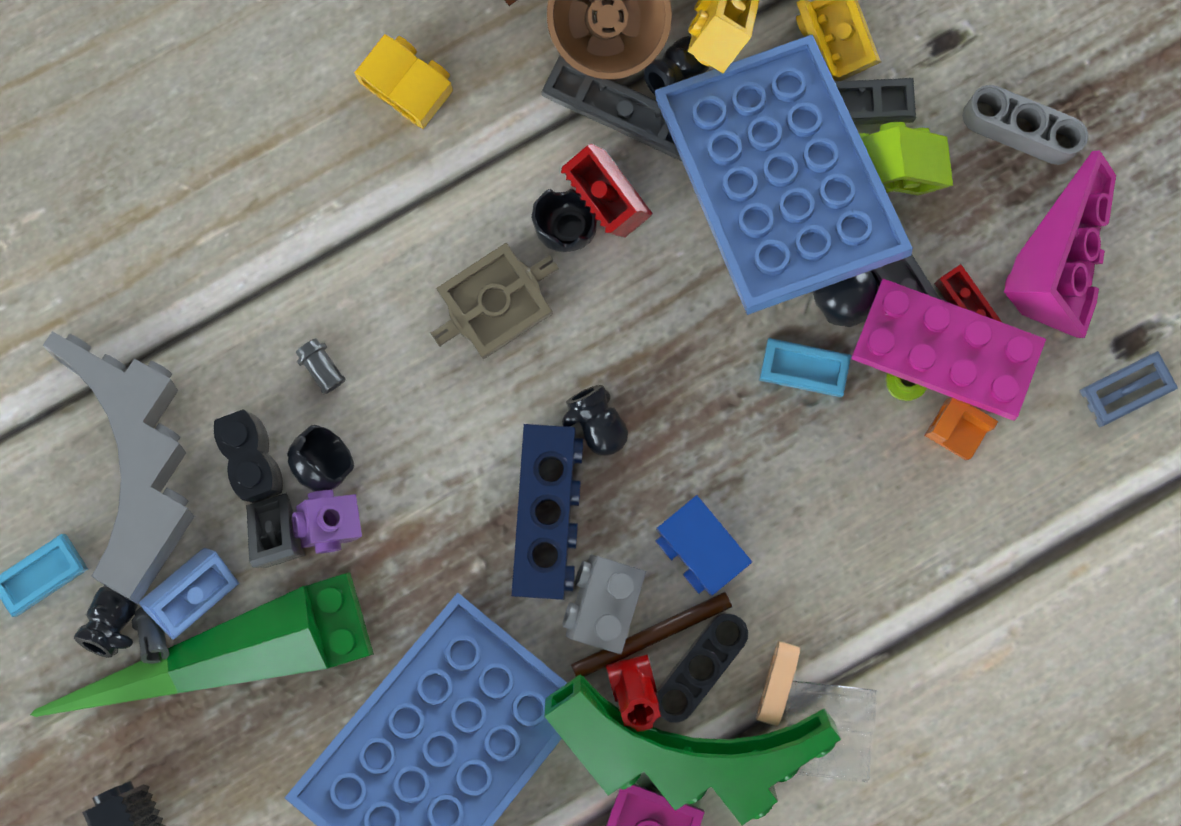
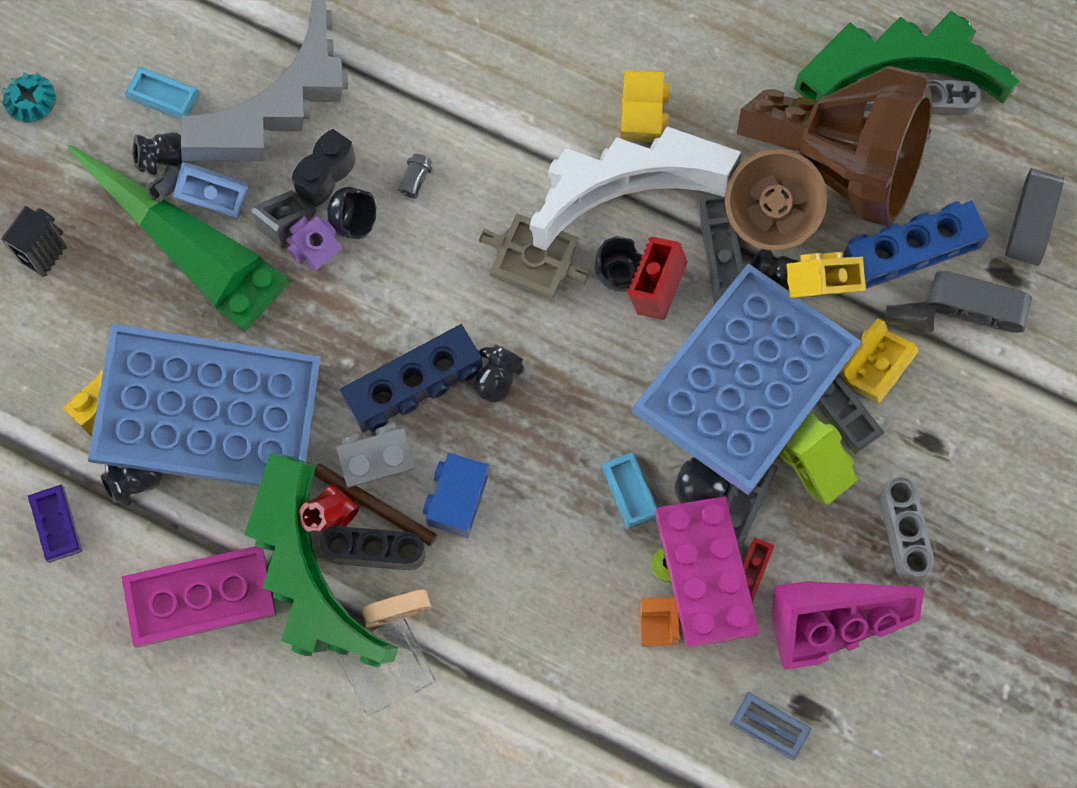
camera: 50 degrees right, 10 degrees down
none -> white arch [530,127,741,250]

